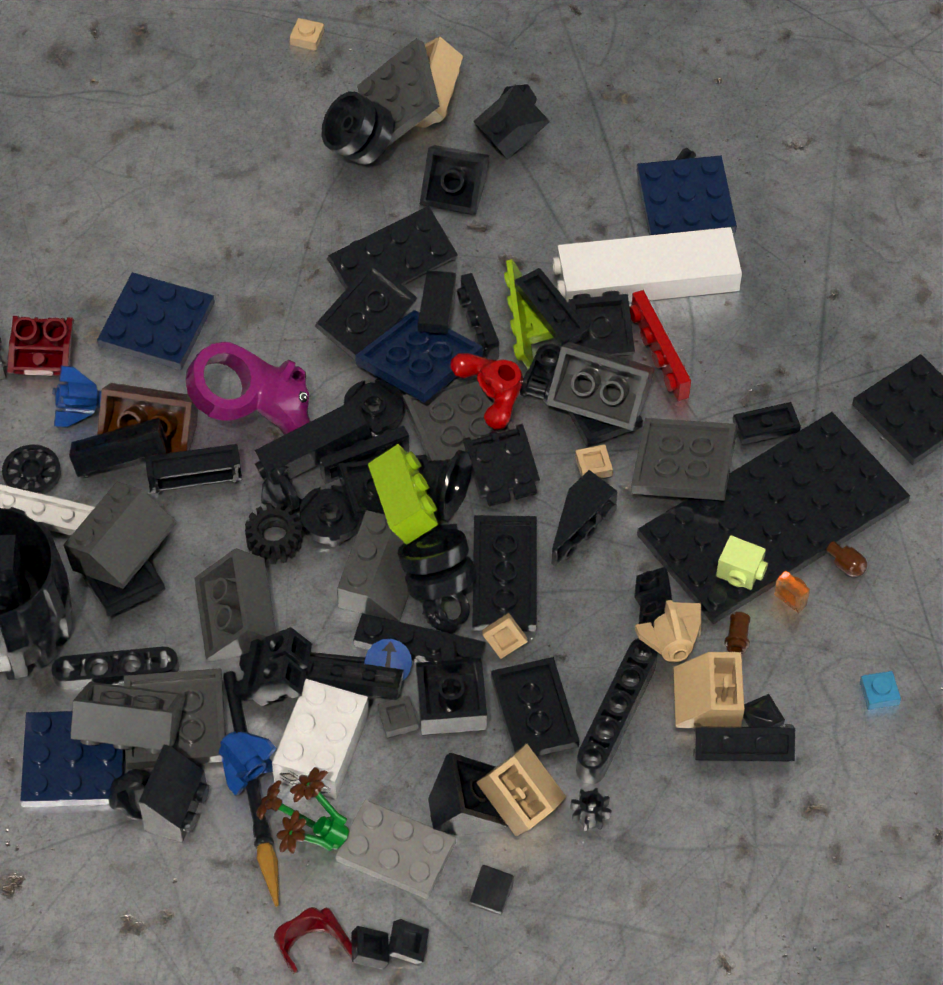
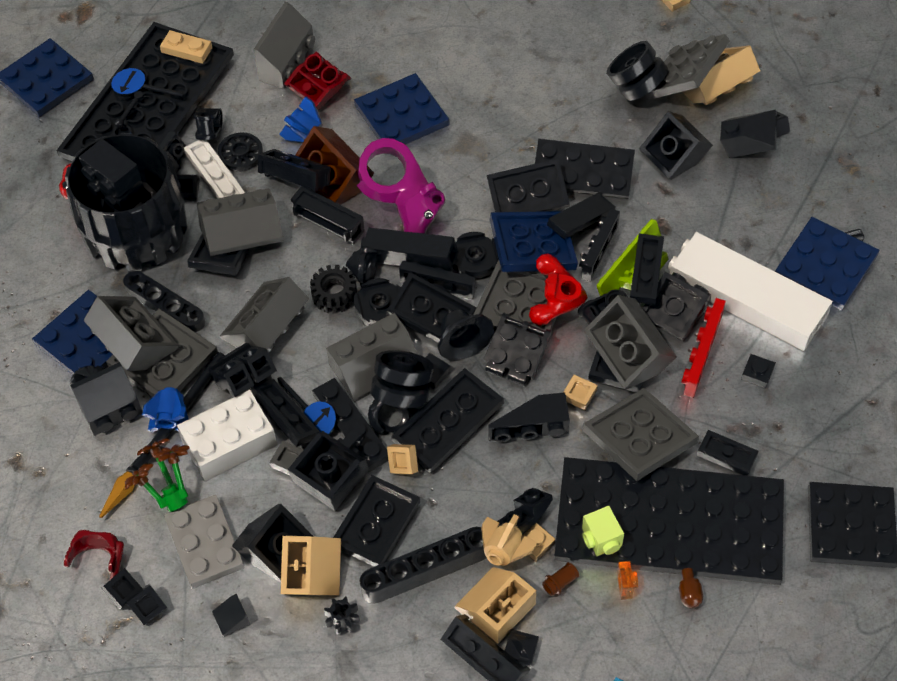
camera: 45 degrees right, 0 degrees up
lime brick [368,444,438,545] -> none
none -> black plate [741,354,776,388]

